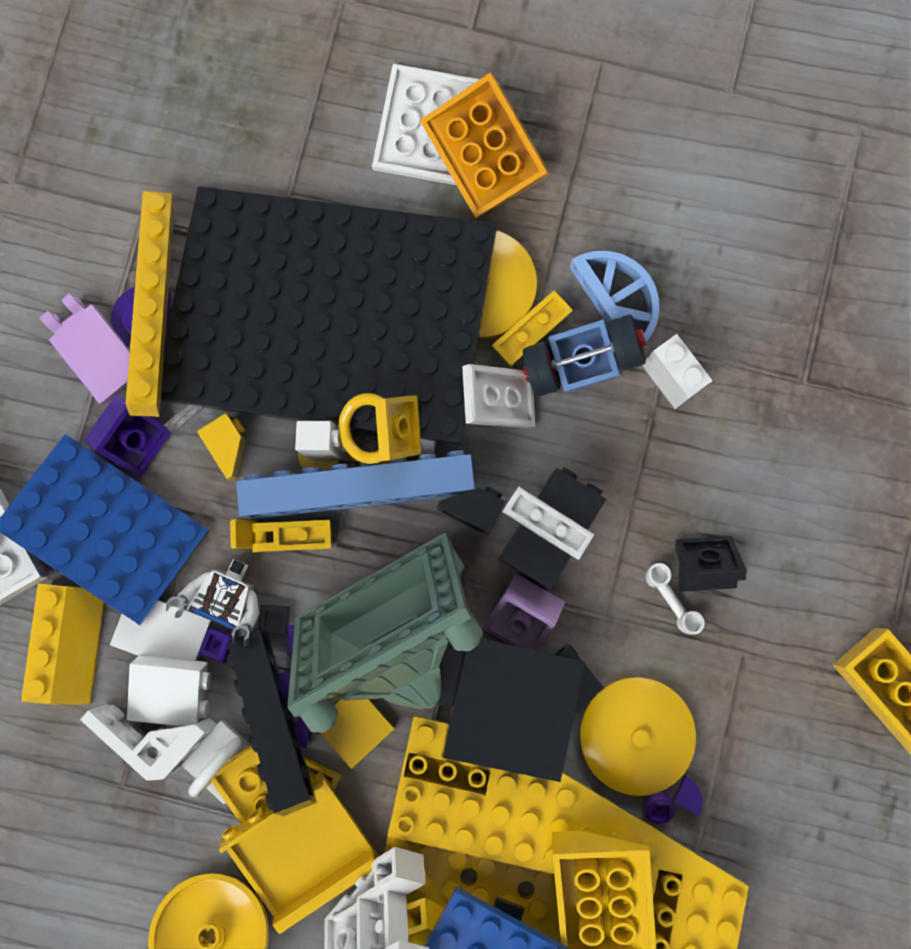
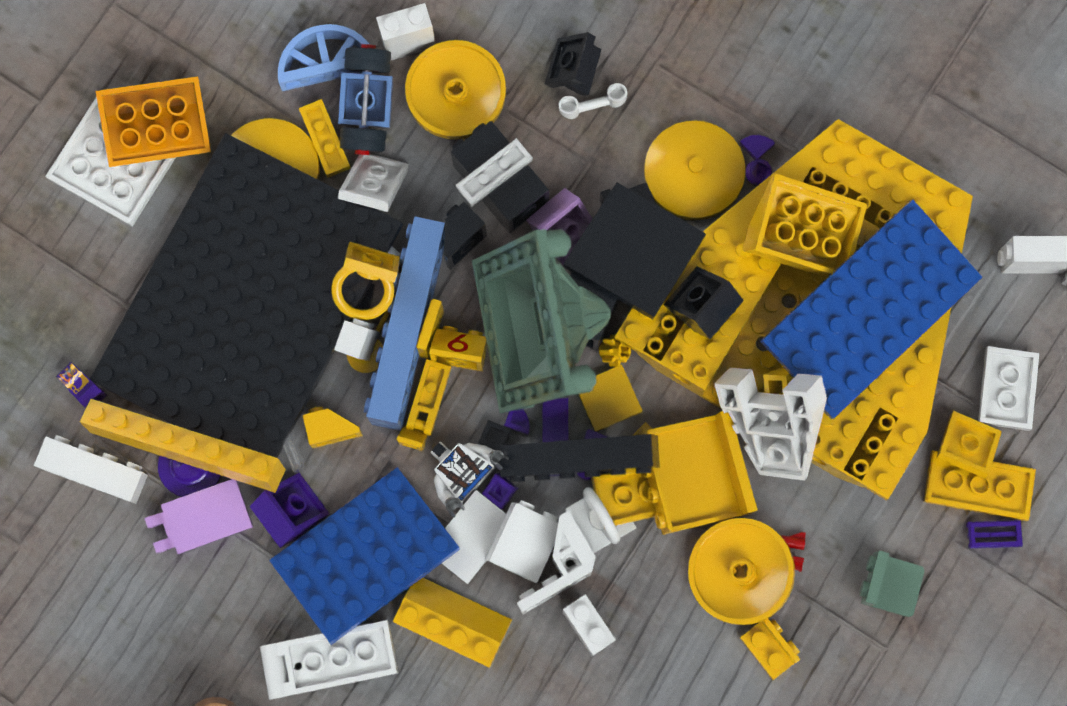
camera: 70 degrees left, 5 degrees down
none -> white brick [34,435,148,504]
none -> dark purple leg [56,362,107,408]
none -> yellow dish [405,40,506,140]
none -> yellow tile [416,299,444,360]
none -> yellow slope [429,326,487,372]
none -> white brick [562,594,616,657]
none -> yellow gear [599,334,631,367]
none -> black slope [663,266,744,339]

